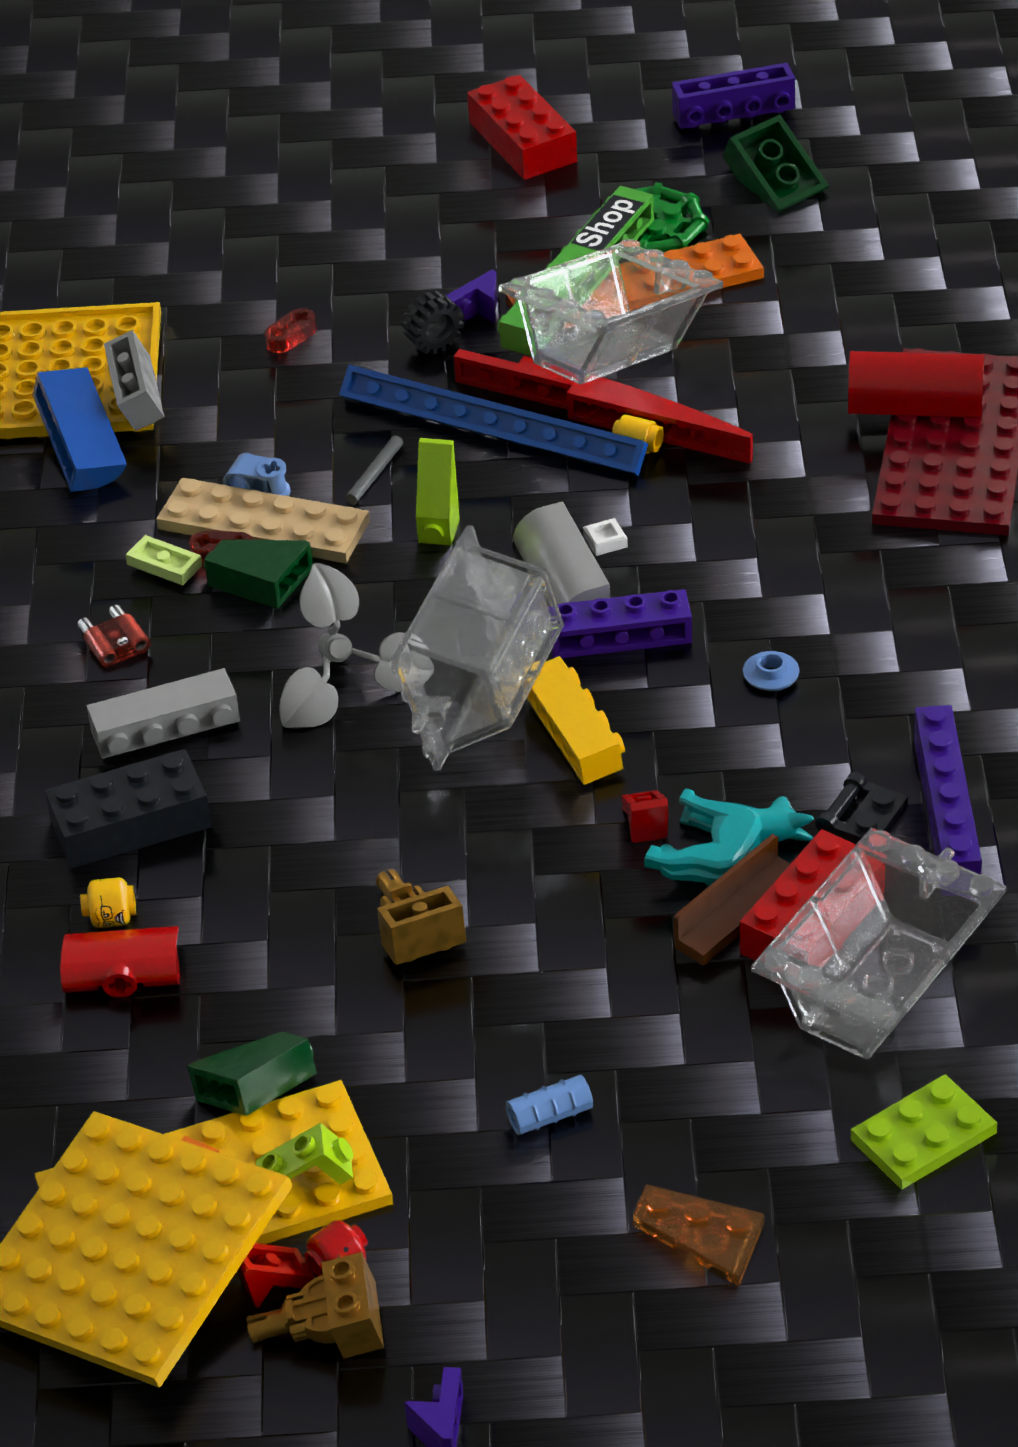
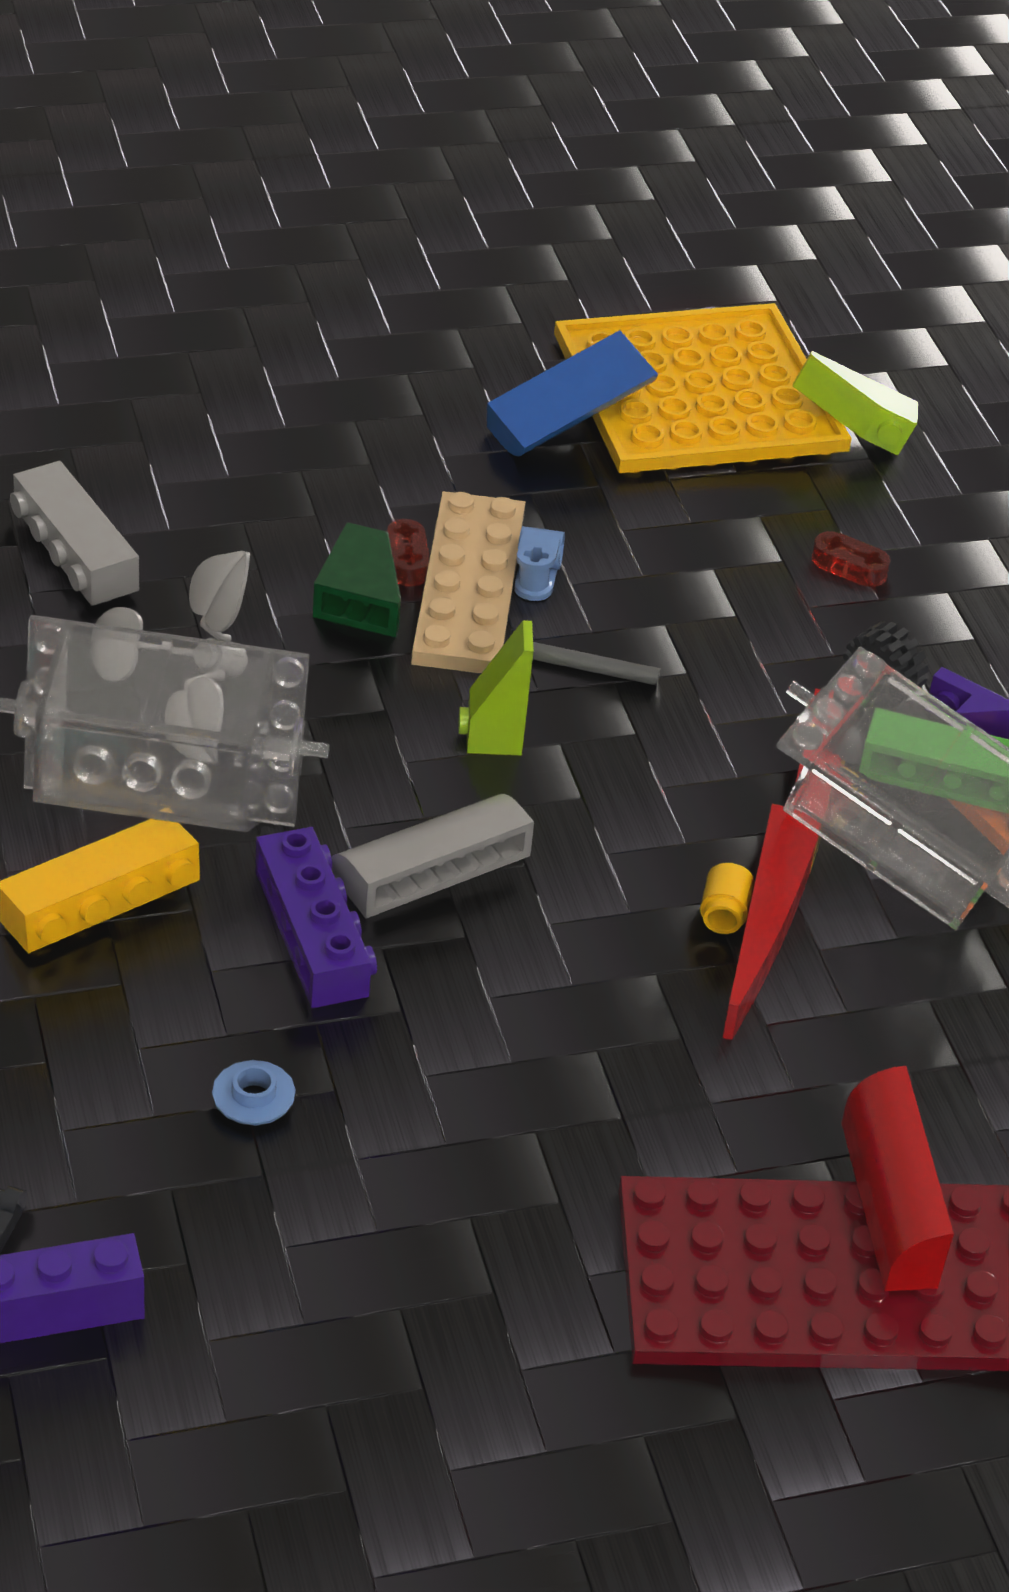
camera: 70 degrees right, 0 degrees up
clear red piece [78,605,151,667] -> none
light grey brick [104,330,164,431] -> none
yellowish green plate [125,535,202,585] -> none
blue plate [339,364,648,476] -> none
white tile [583,518,628,556] -> none
none -> lime slope [793,351,918,456]

